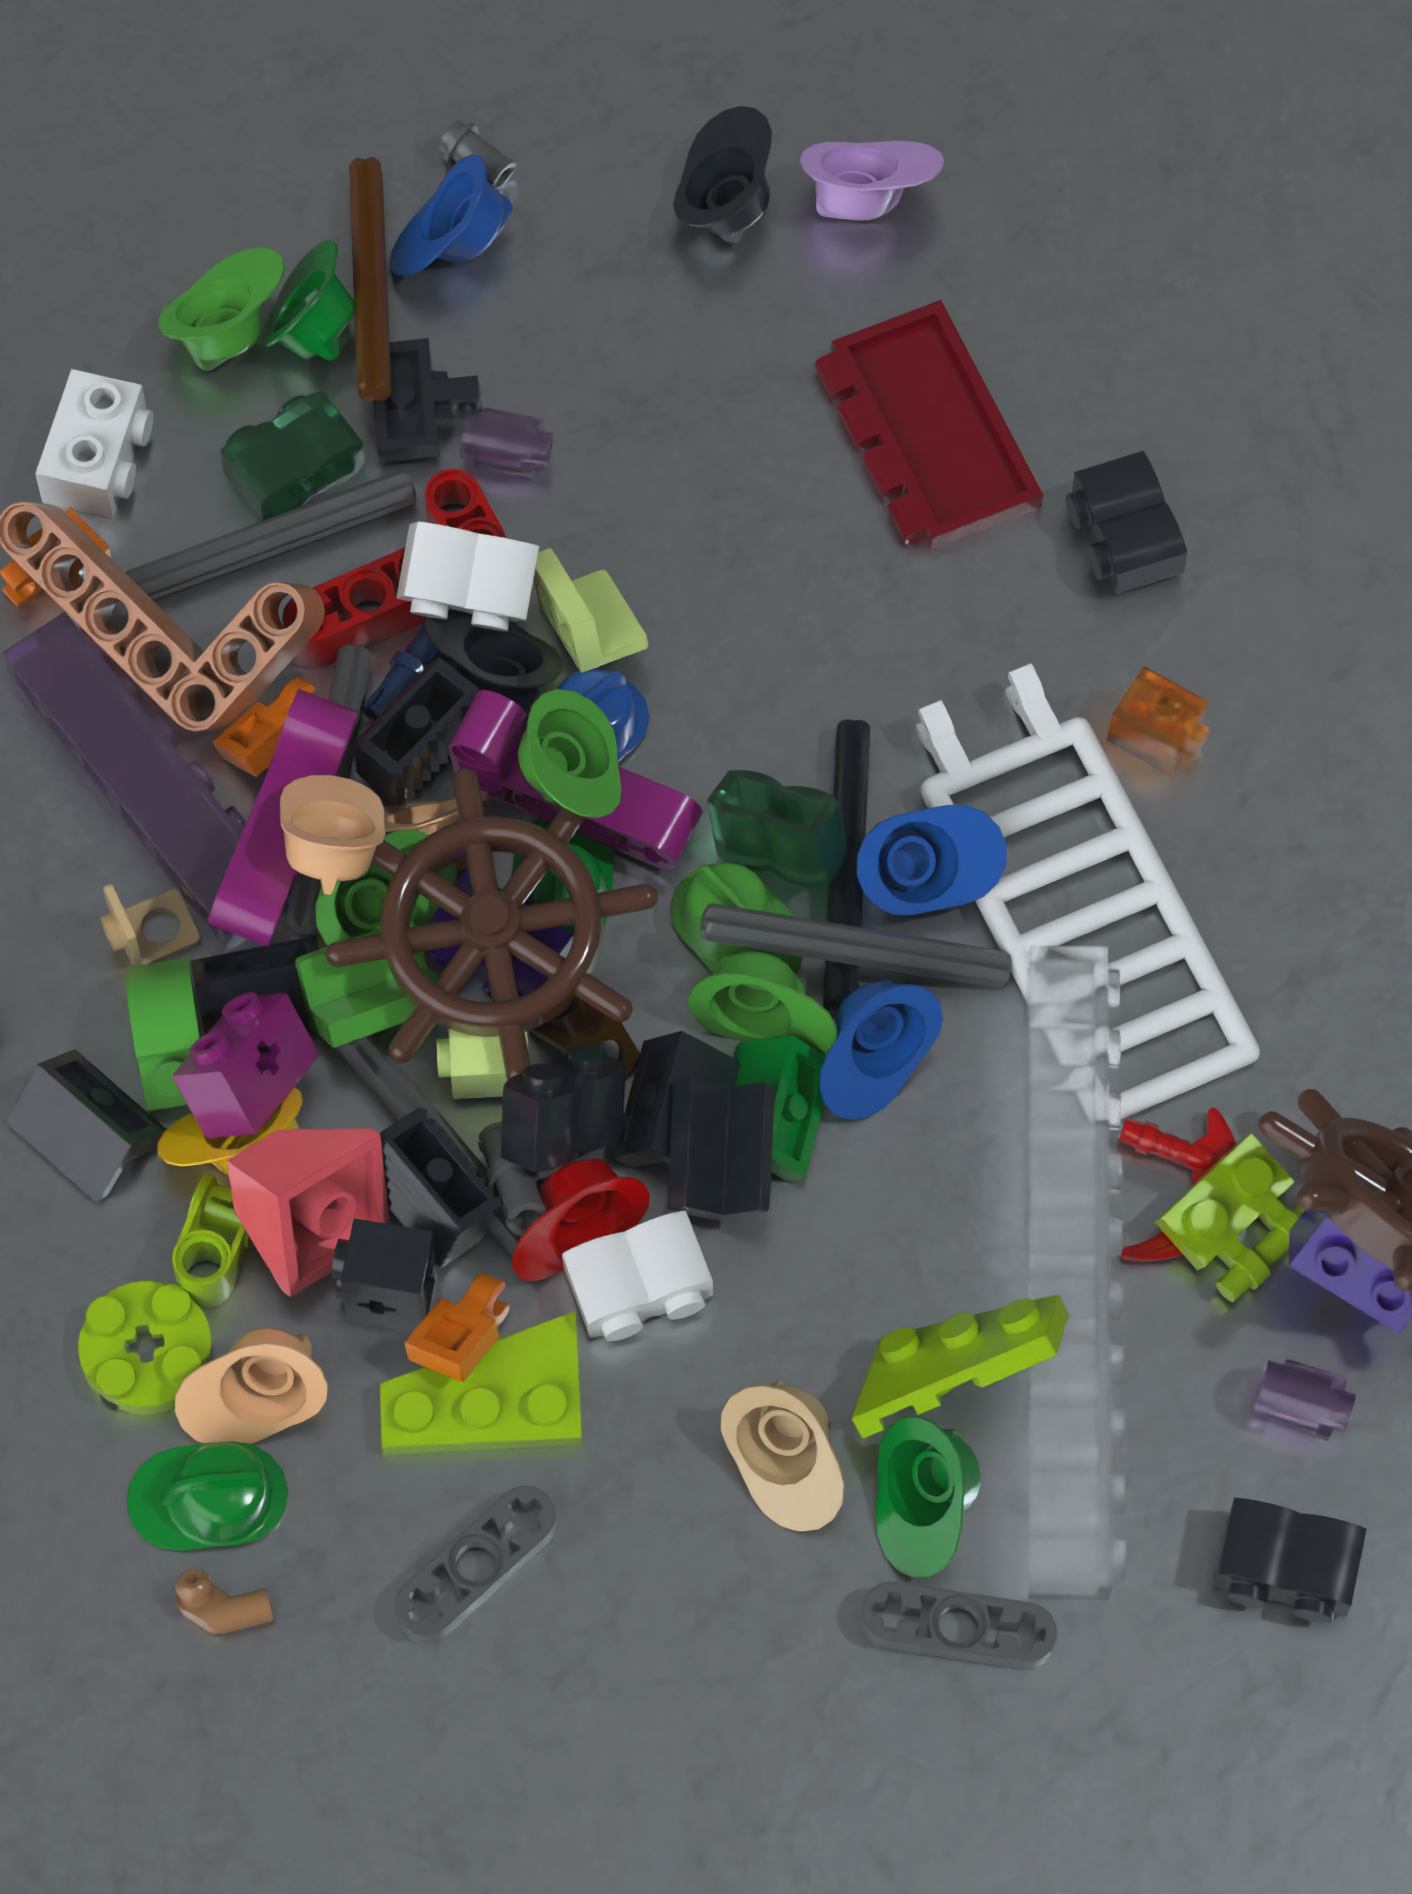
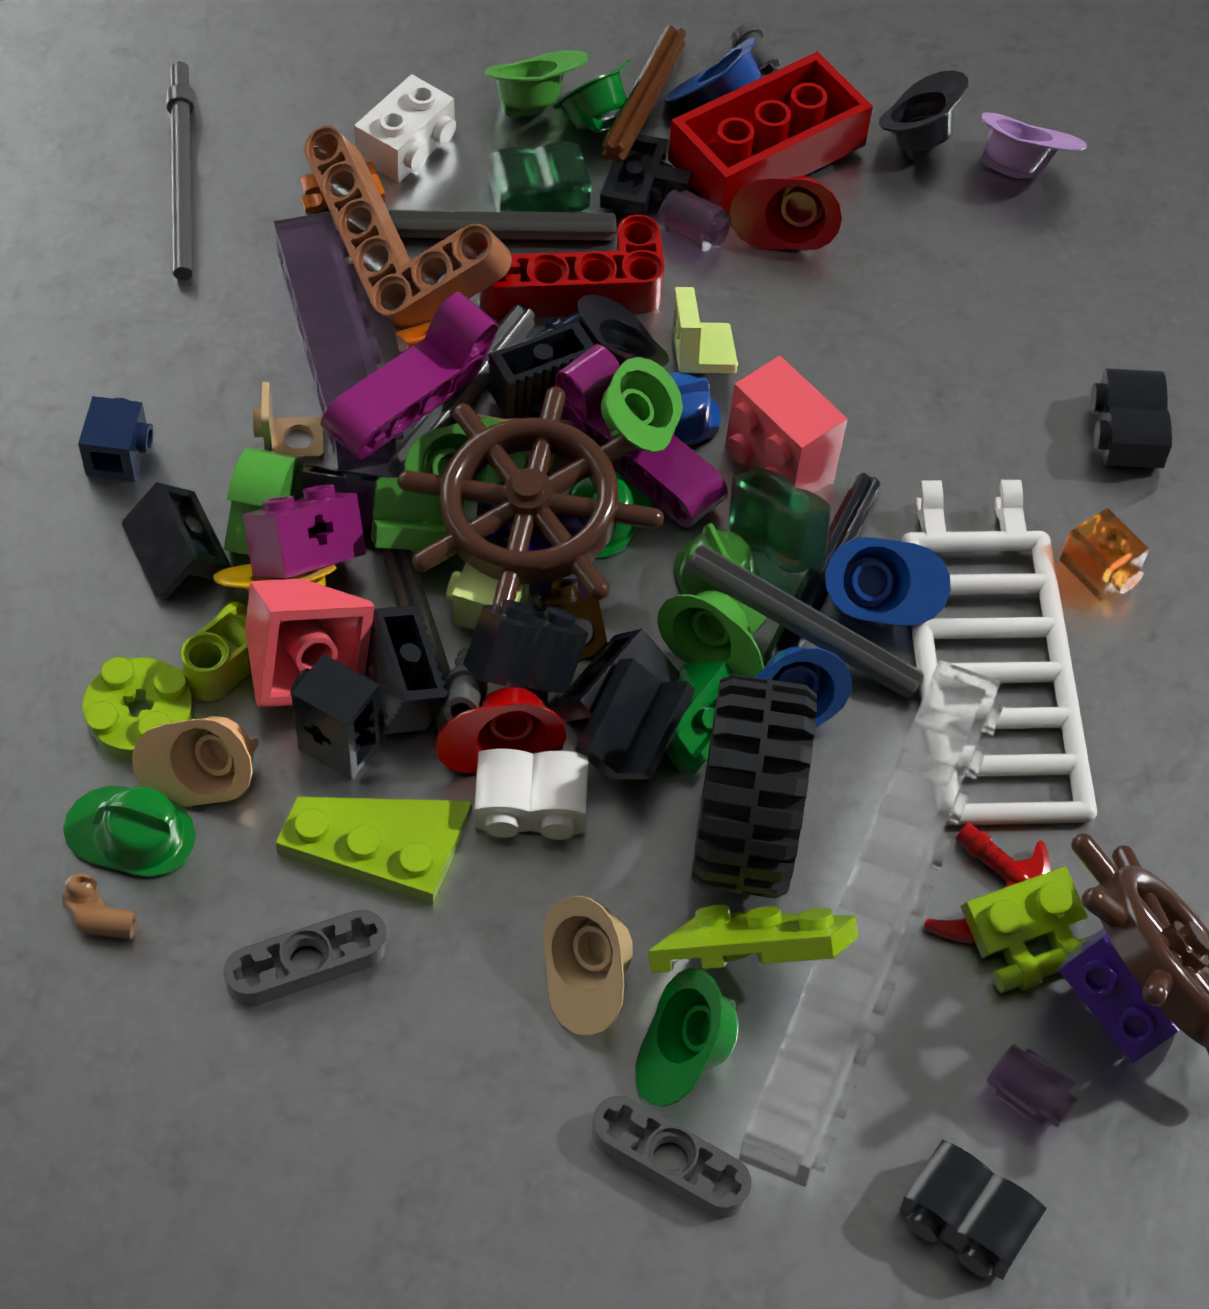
camera: 20 degrees right, 10 degrees down
light nougat piece [280,775,386,895] -> none
white brick [397,521,539,631] -> none
orange plate [404,1273,510,1382] -> none
dark red hinge [814,300,1044,549] -> none
none -> red brick [668,51,873,216]
none -> black tyre [691,674,817,899]
none -> coral brick [725,355,848,509]
none -> red piece [729,176,842,251]

